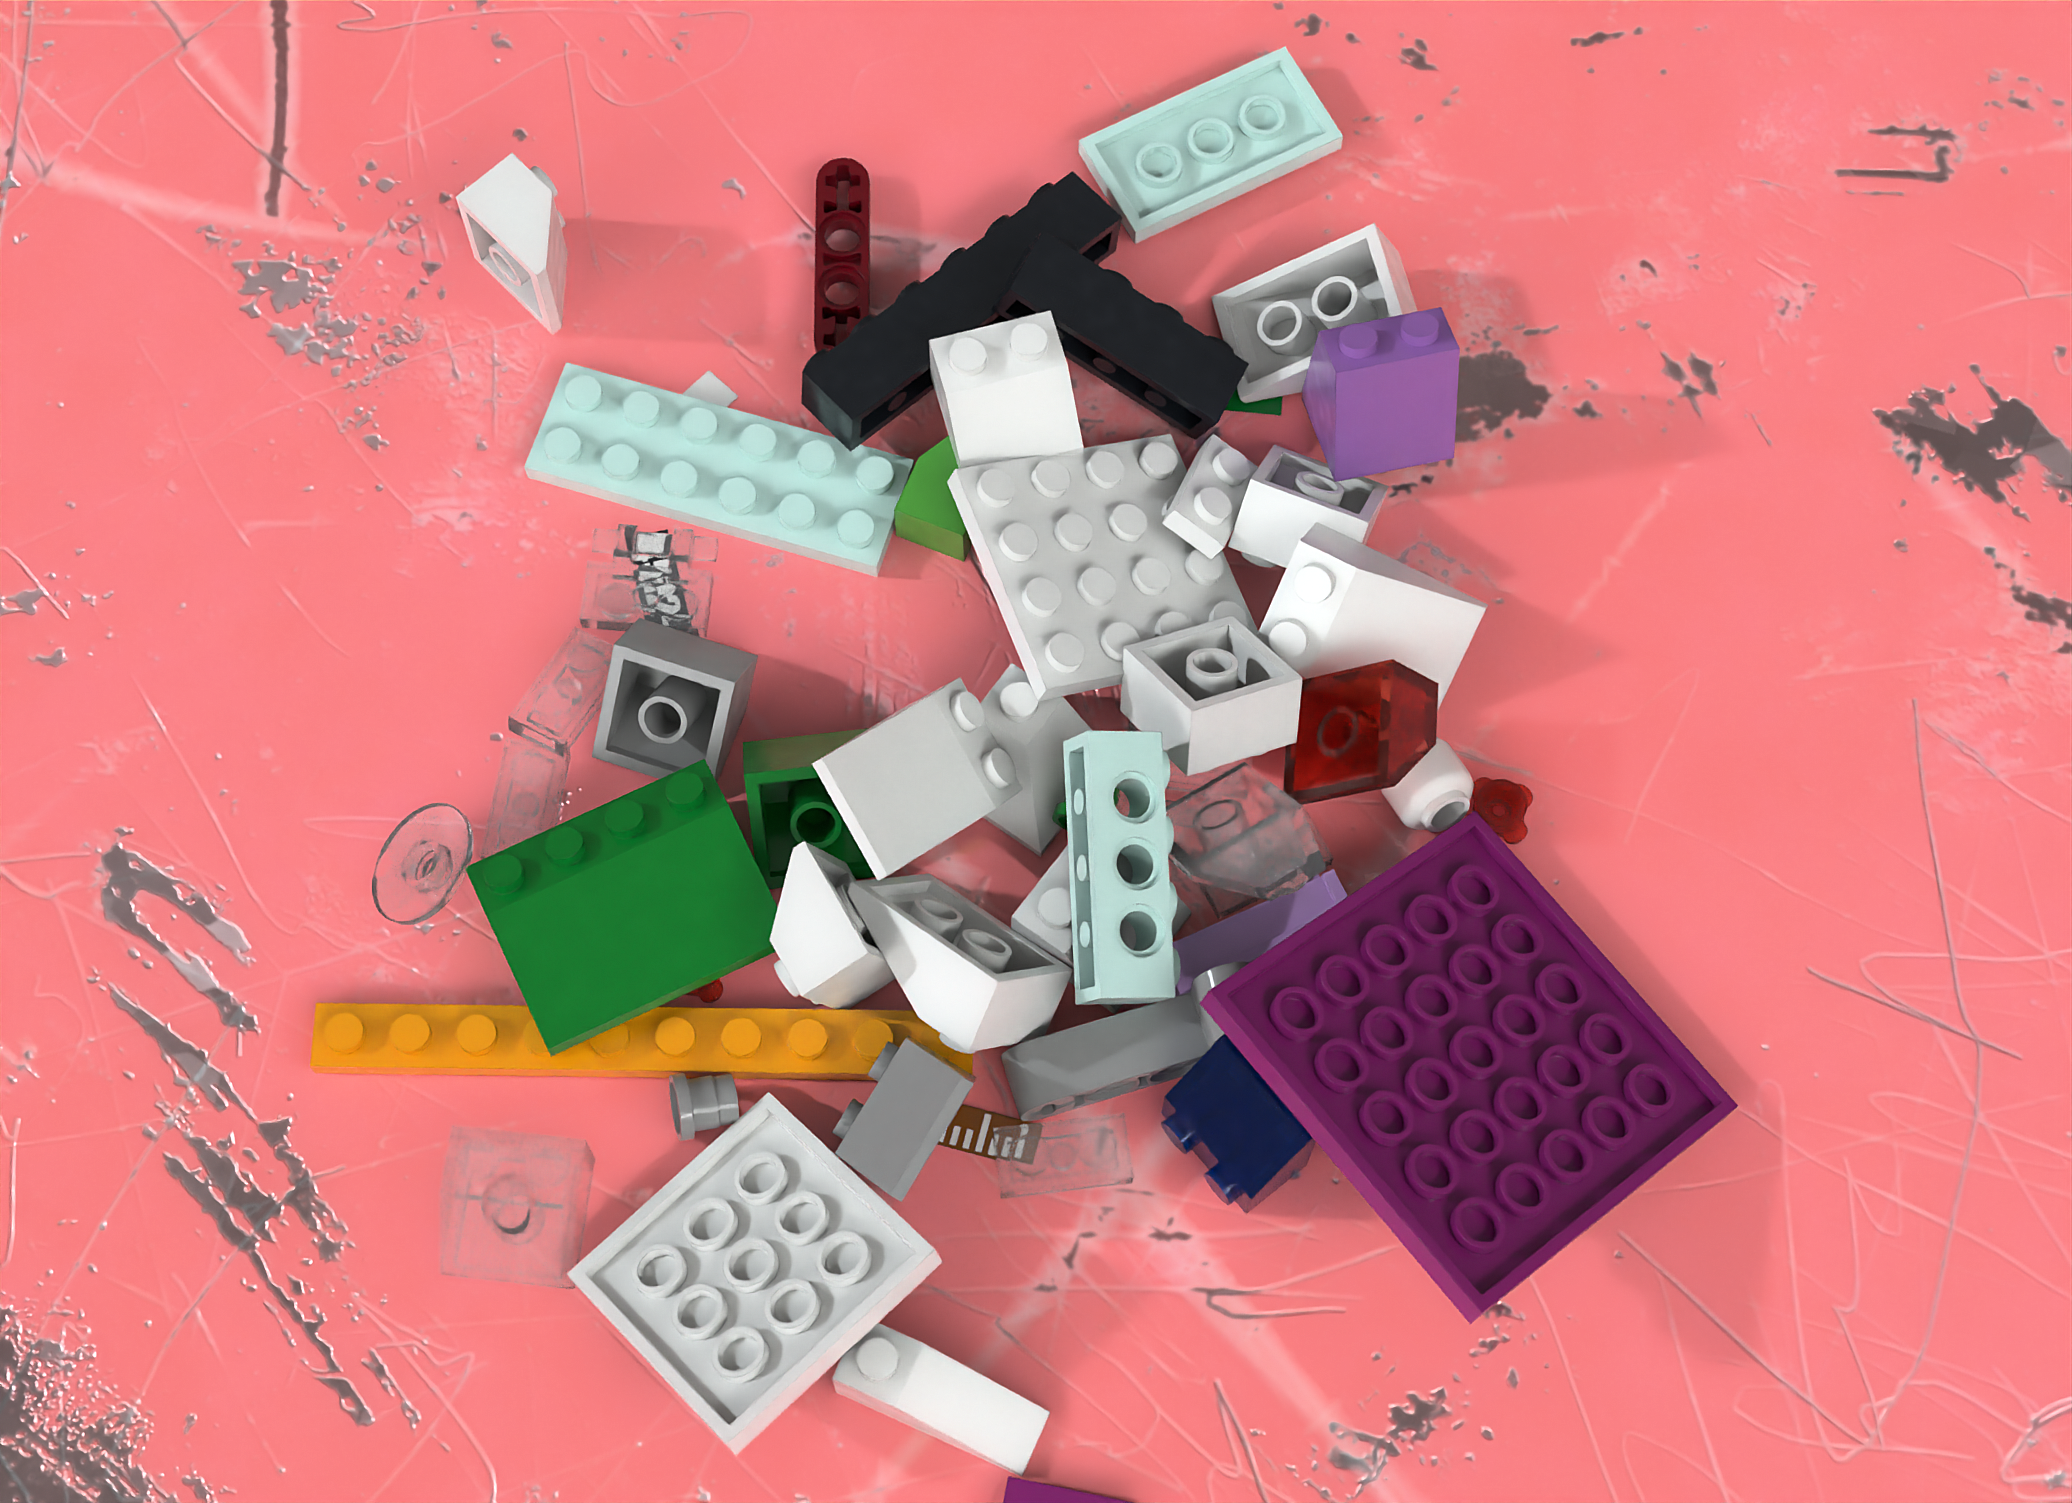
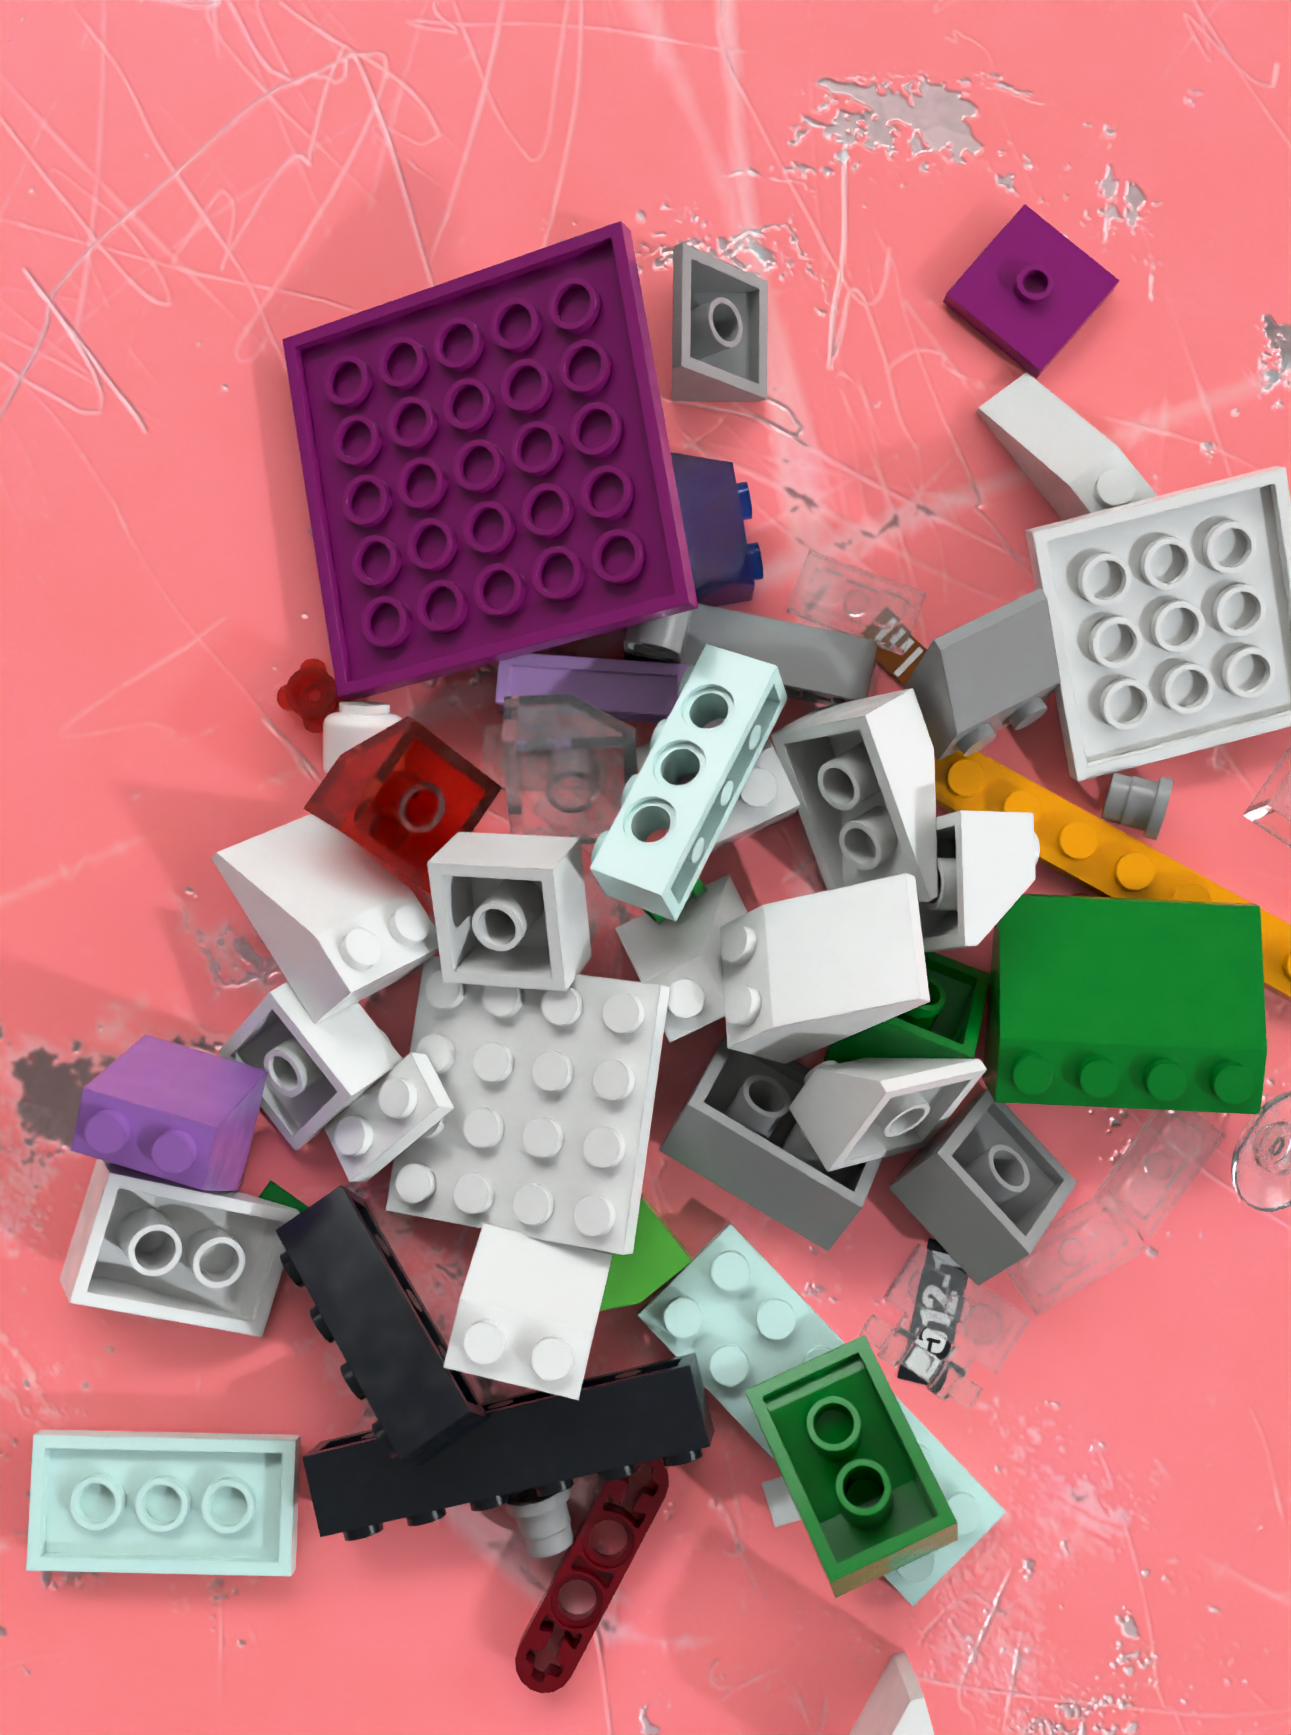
camera: 145 degrees left, 15 degrees up
none -> light grey piece [505,1488,574,1558]
none -> light grey slope [659,1033,882,1251]
none -> light grey slope [672,242,768,402]
none -> green slope [745,1335,958,1598]
none -> white slope [789,1058,987,1172]

